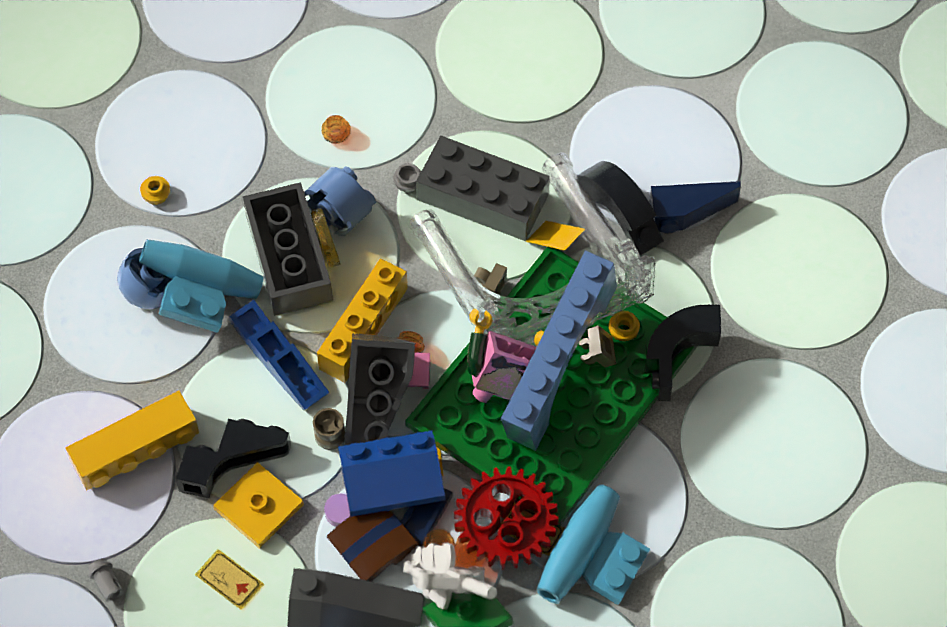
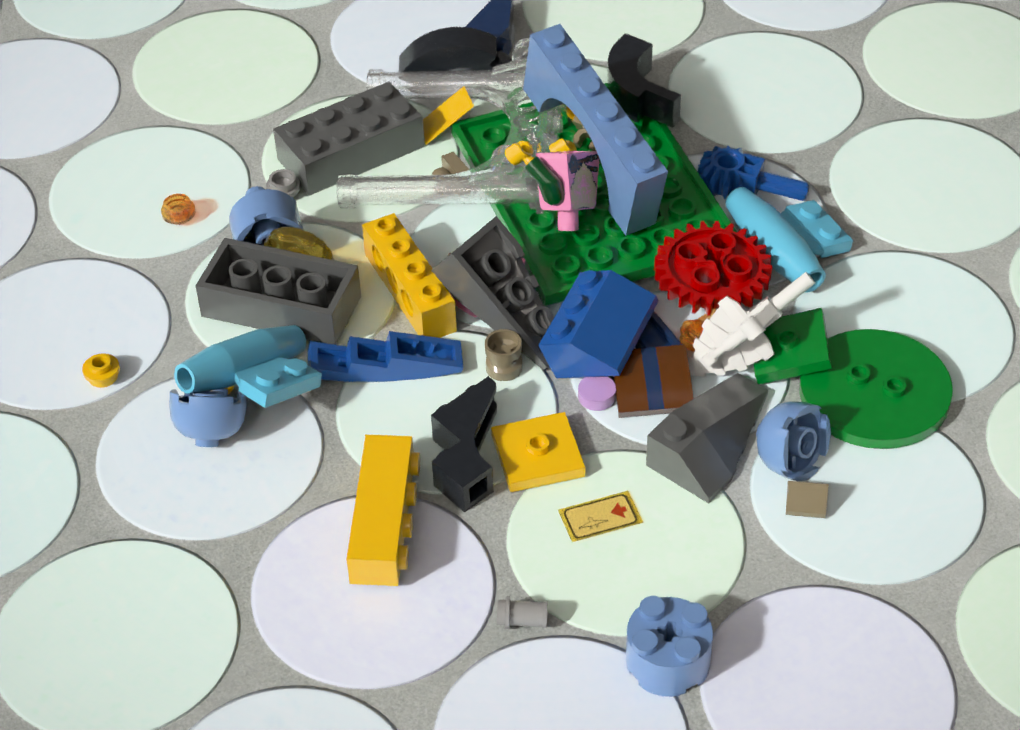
camera: 55 degrees left, 15 degrees down
none -> blue gear [697,144,810,201]

